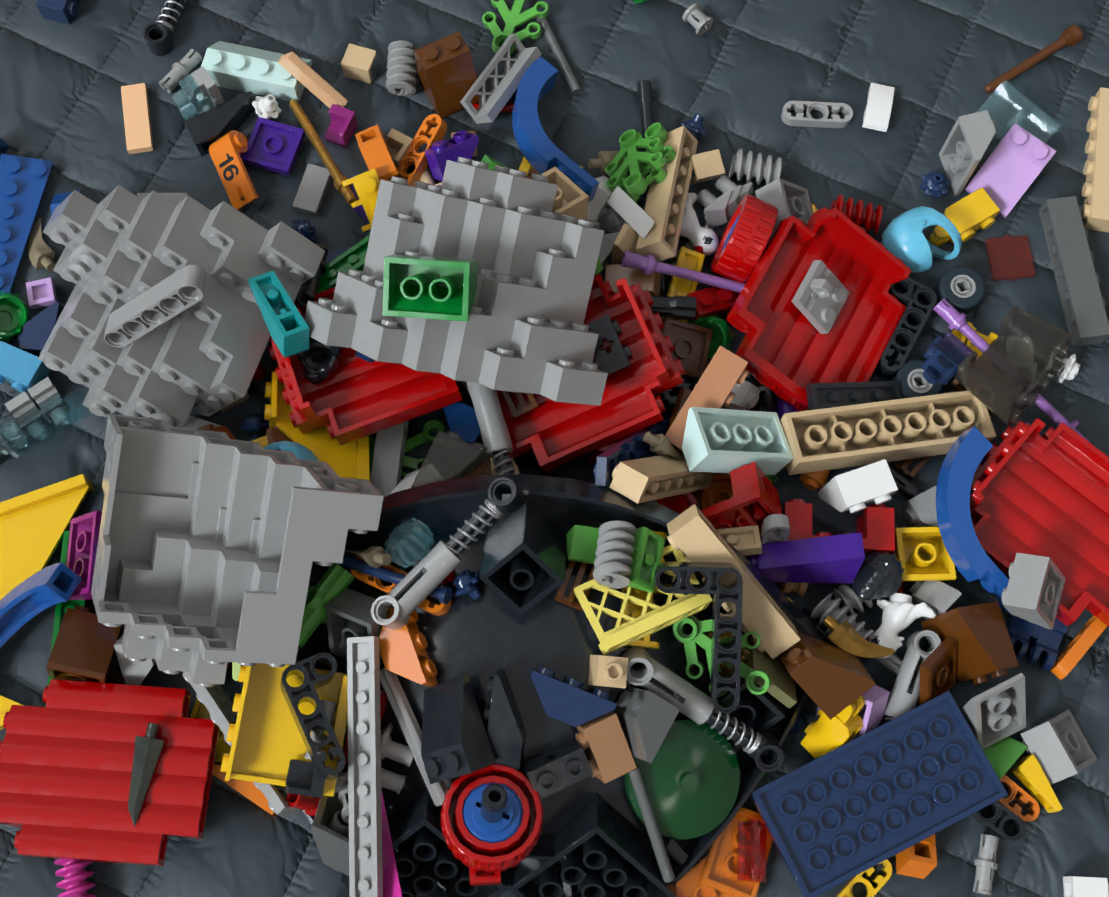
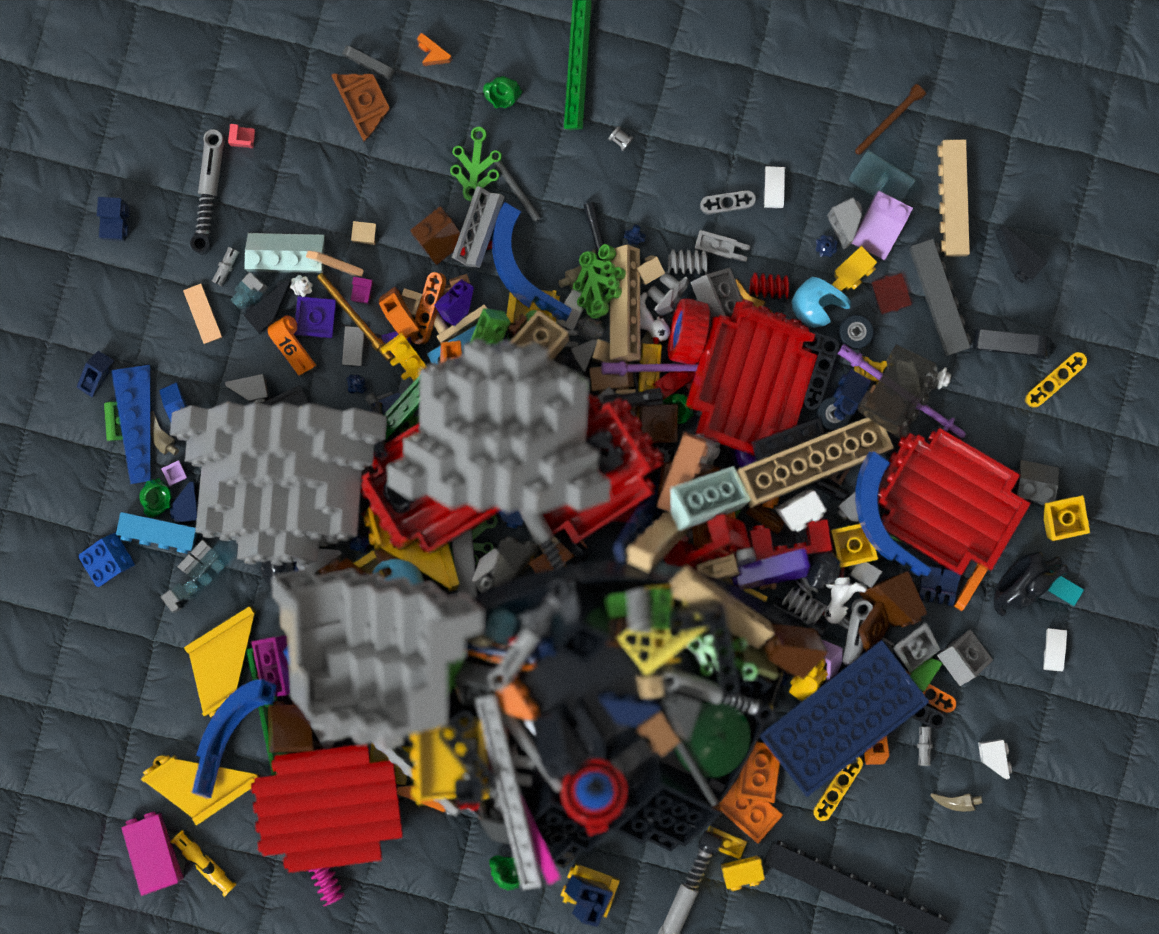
camera: 10 degrees left, 15 degrees up
light grey beam [104,265,207,348] -> none
pearl dark grey bar [128,723,165,827] -> none
teal slope [248,271,309,358] -> none
green slope [382,254,478,322] -> none
light grey piece [386,40,417,96] -> none
white sticker [607,186,655,239] -> none
dark tan bar [643,431,685,459] -> none
clear red hinge [737,820,766,883] -> none
light grey hinge [791,260,850,334] -> none
pearl gold bar [823,615,895,658] -> none
light grey slope [1002,553,1066,630] -> none
yellow slope [1010,754,1063,813] -> none
none -> light grey hinge [694,230,751,262]
none -> reddish brown tile [746,504,785,534]

